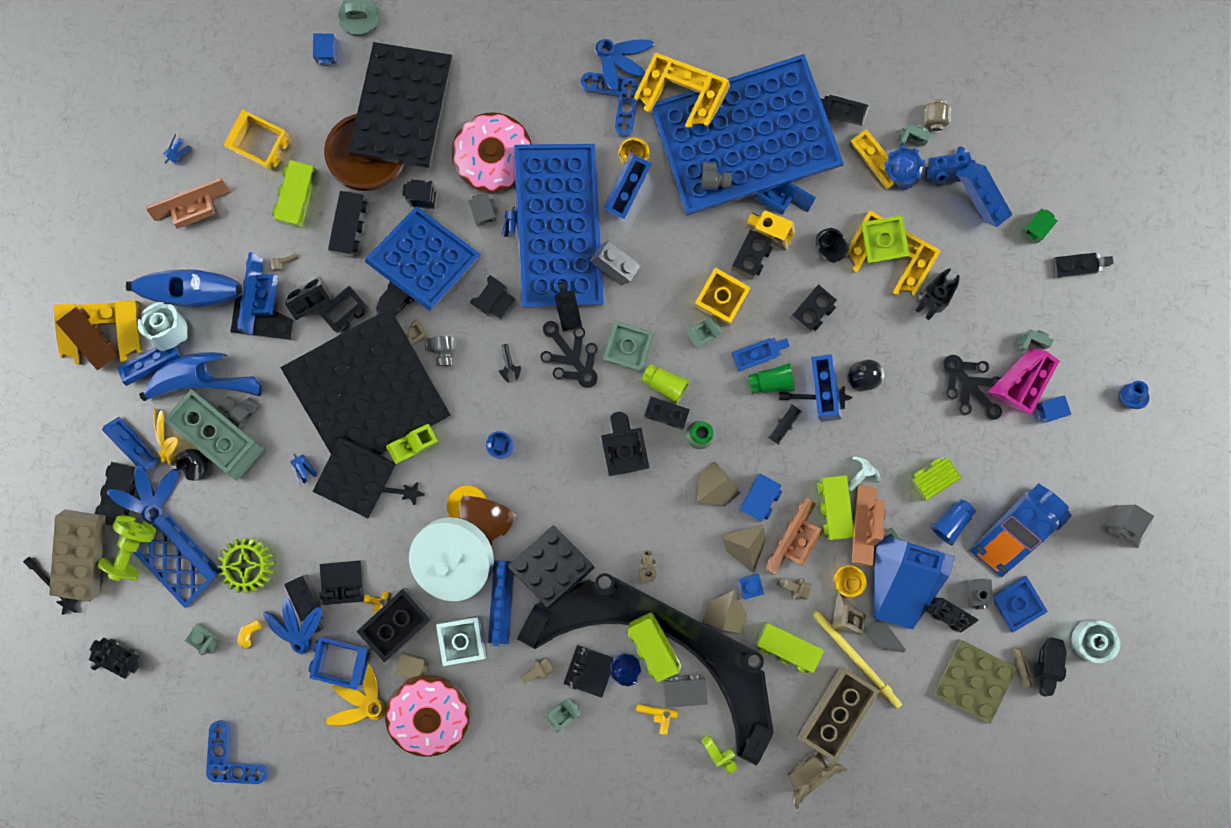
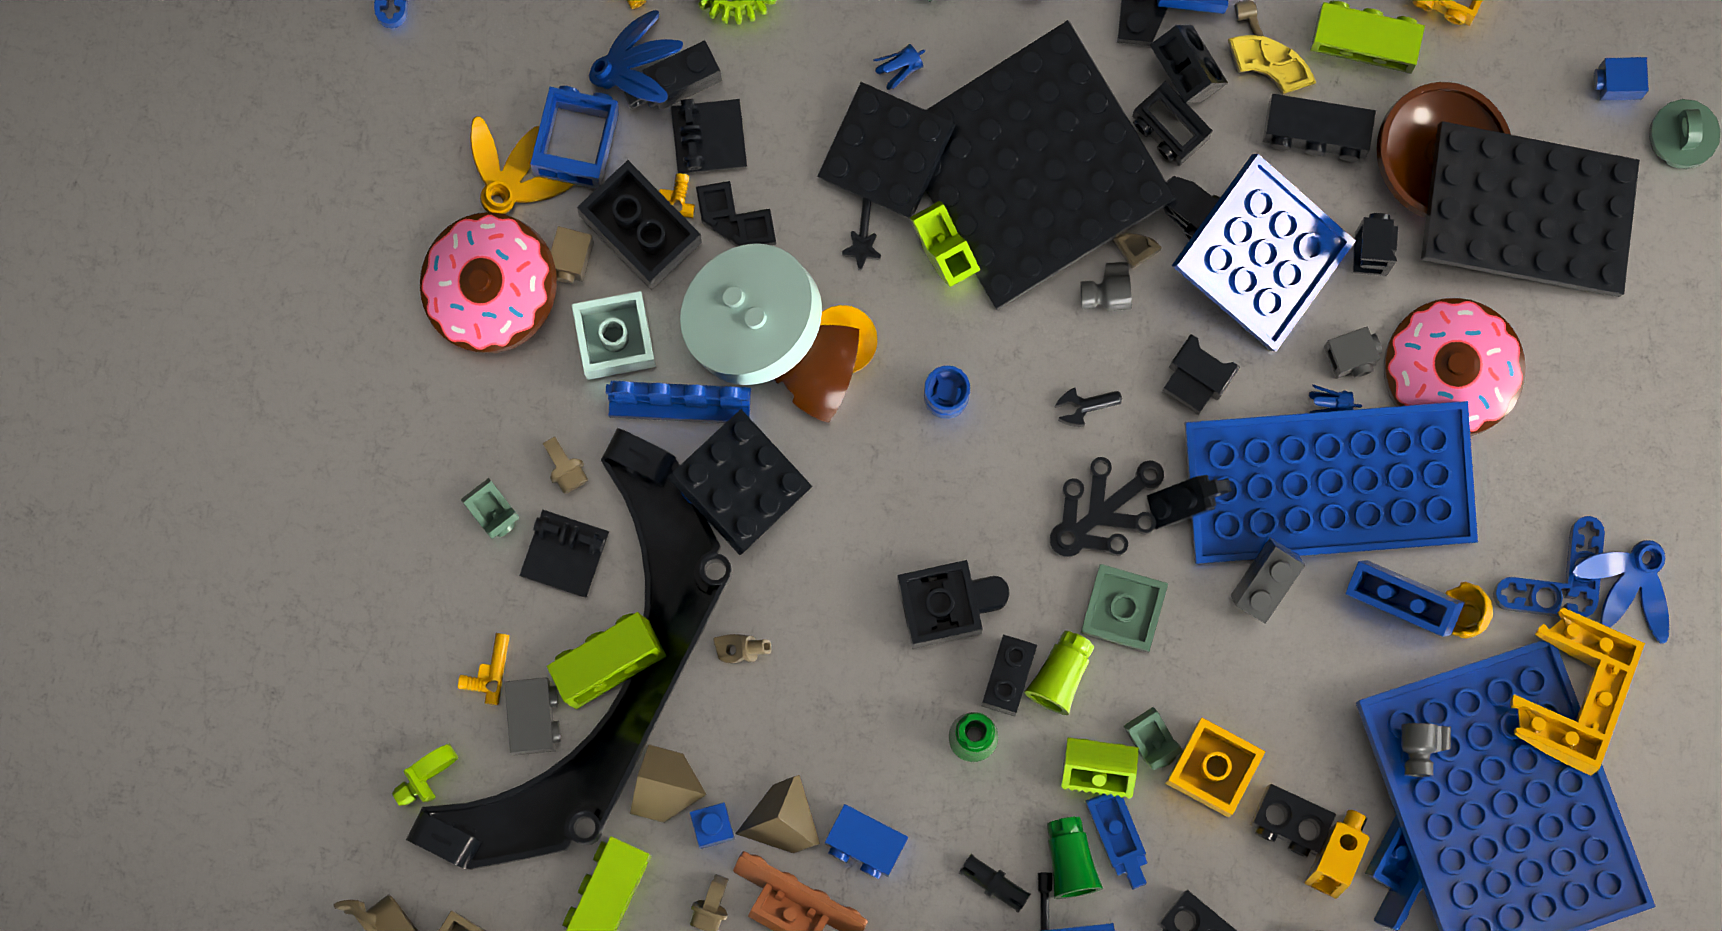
camera: 85 degrees right, 5 degrees down
clear blue hair [610,653,641,687] -> none
dark tan slope [697,462,741,506] -> none
none -> black tile [696,181,776,247]
none -> lime brick [1061,737,1139,799]
none -> light yellow tile [1228,35,1316,95]

